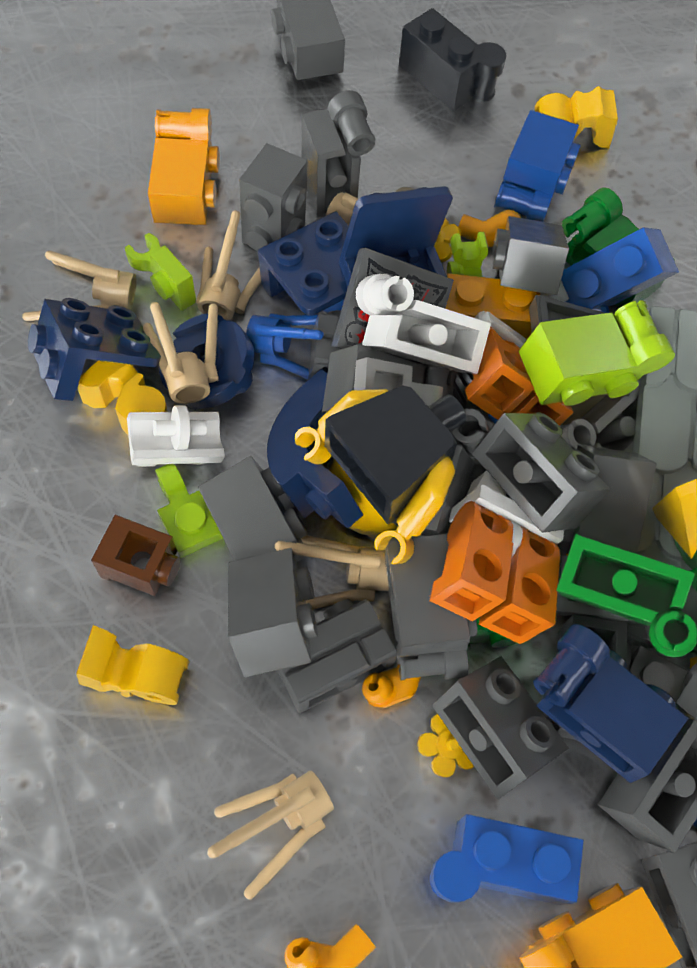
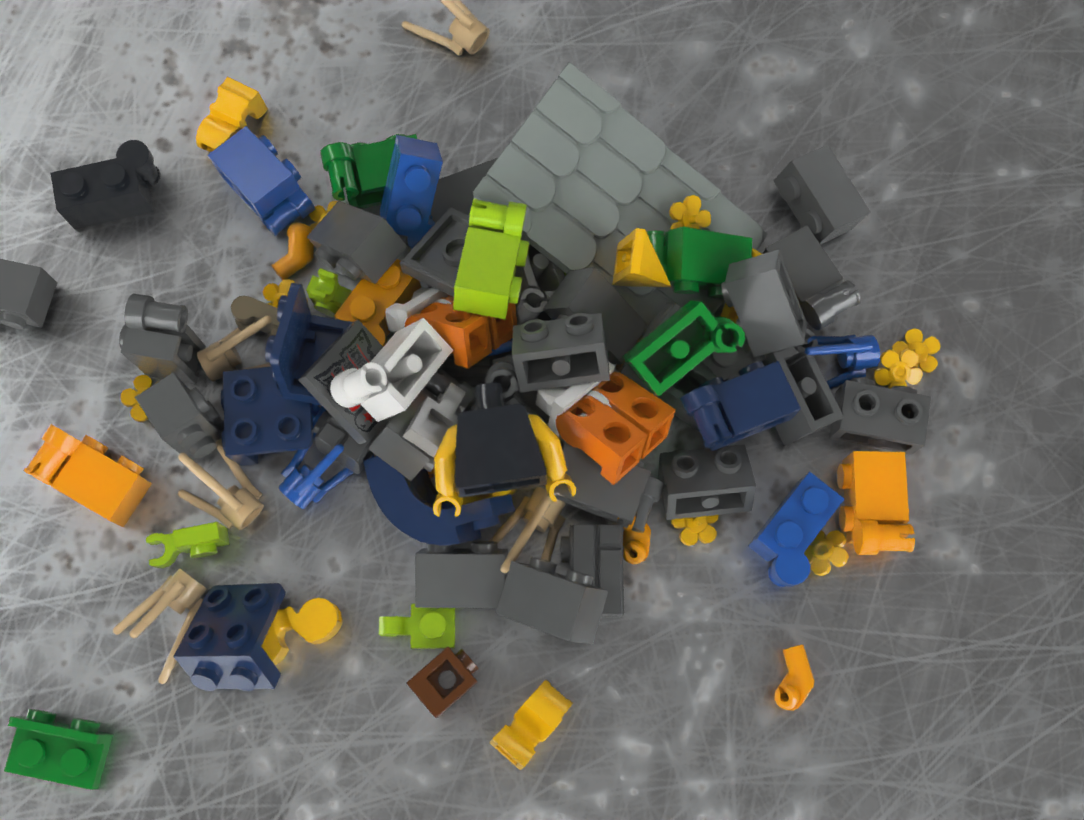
camera: 60 degrees left, 10 degrees up
white hips [127,405,225,467] -> none
tan plant [143,302,219,404] -> none
dark blue plate [159,313,254,410] -> none
tan plant [208,770,334,899] -> none
none -> yellow plant [804,530,849,576]

